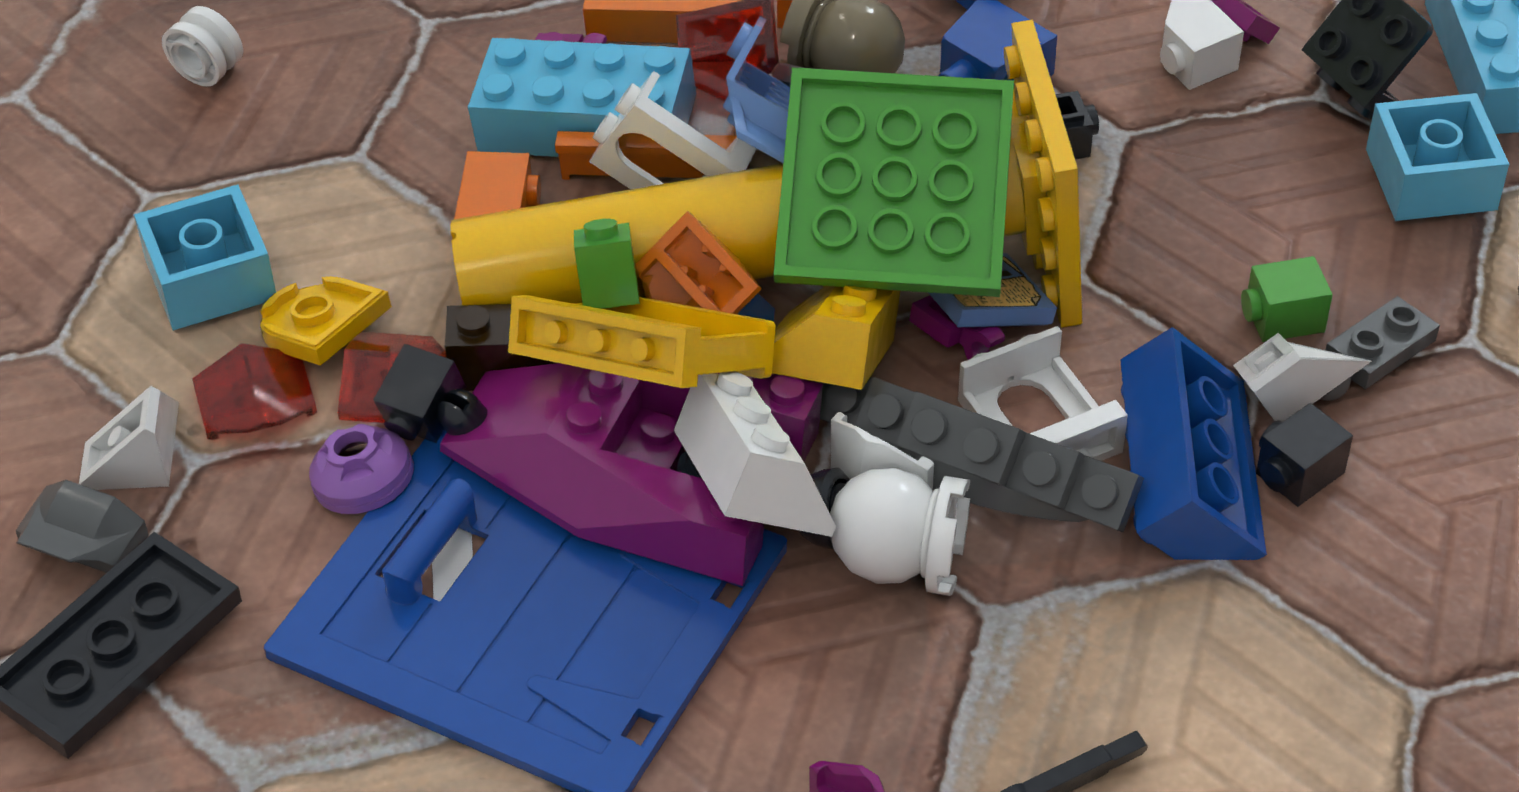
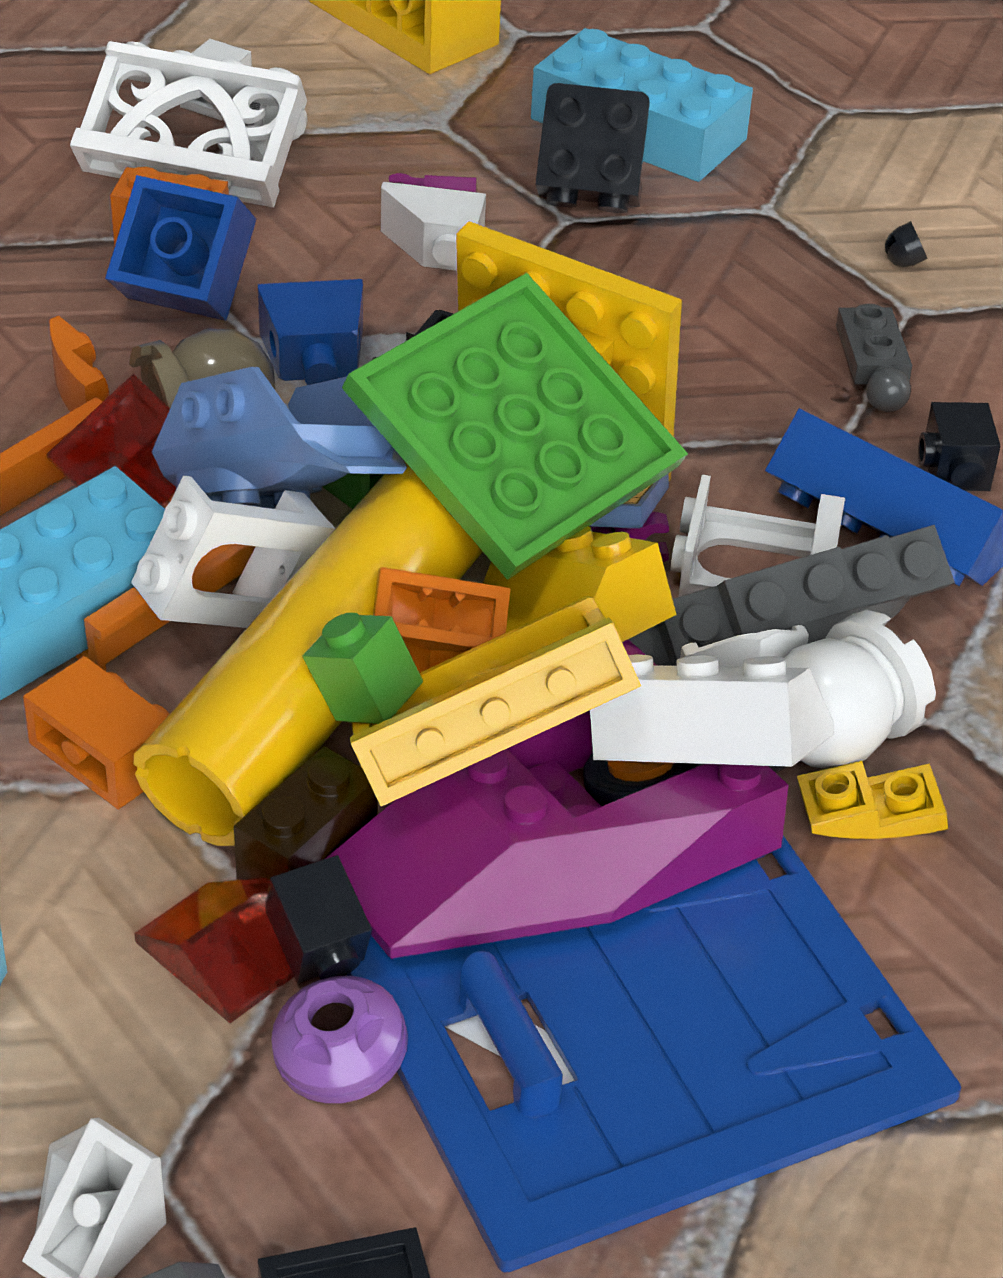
camera: 55 degrees left, 5 degrees down
clear red slope [192,343,317,440] -> none
yellow tile [260,276,392,366] -> none
black hinge [437,389,487,435] -> none
white slope [1233,333,1372,422] -> none
bright green brick [1241,256,1333,342] -> none
medium azure brick [1366,93,1509,221] -> none
none -> yellow slope [797,761,948,839]

